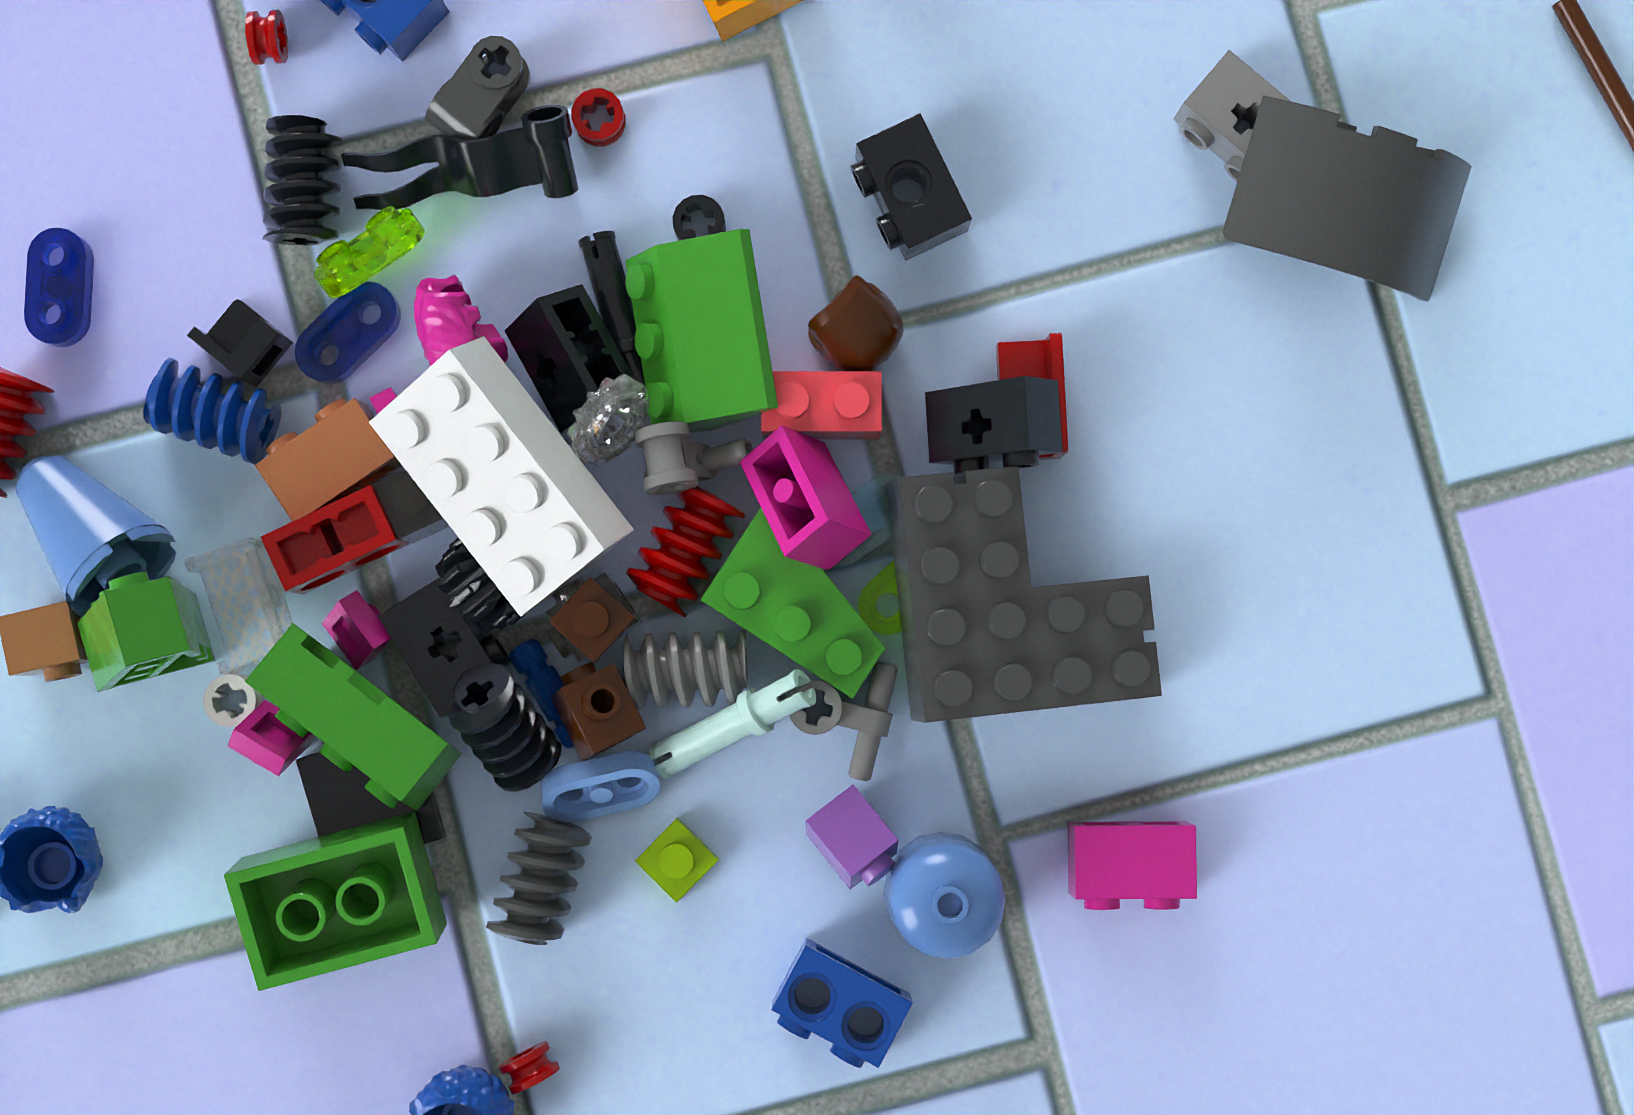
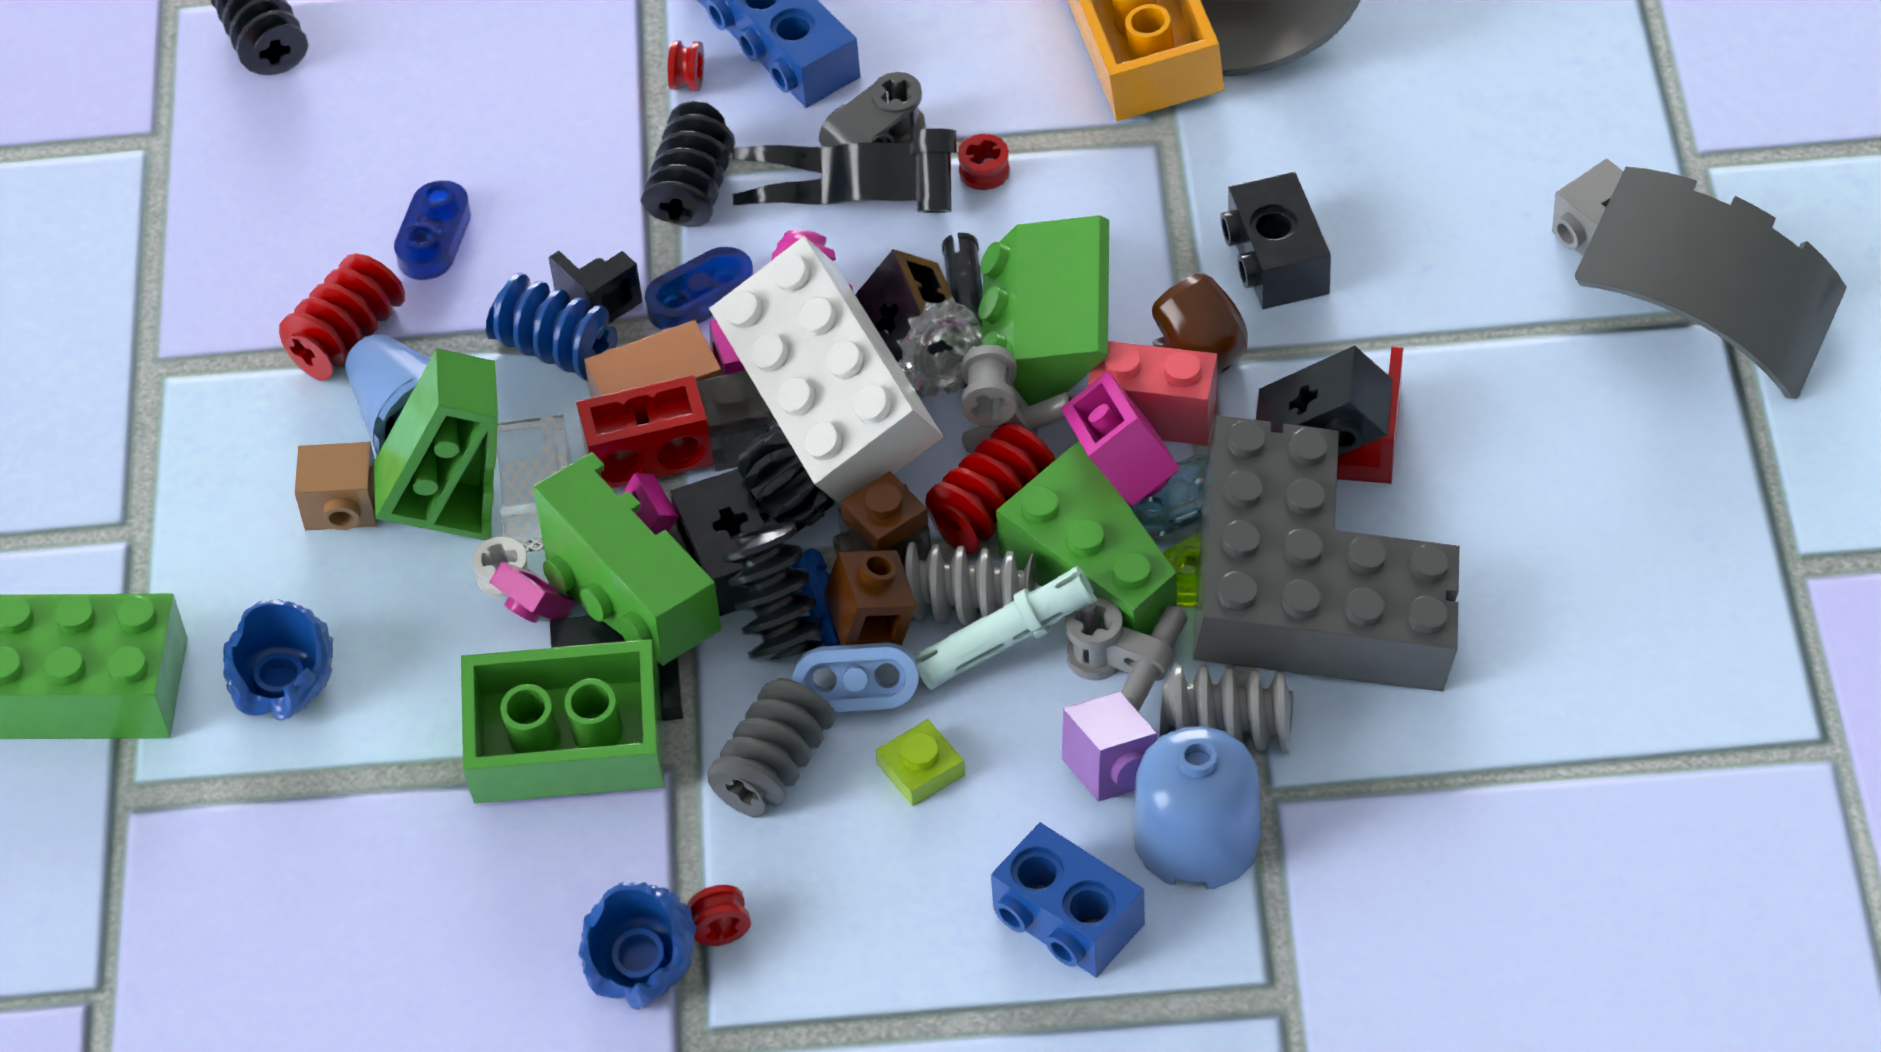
camera: 15 degrees right, 35 degrees down
clear neon green plate [314,207,425,298] -> none
dark pink brick [1067,821,1197,910] -> none
none -> light grey piece [1159,663,1293,754]

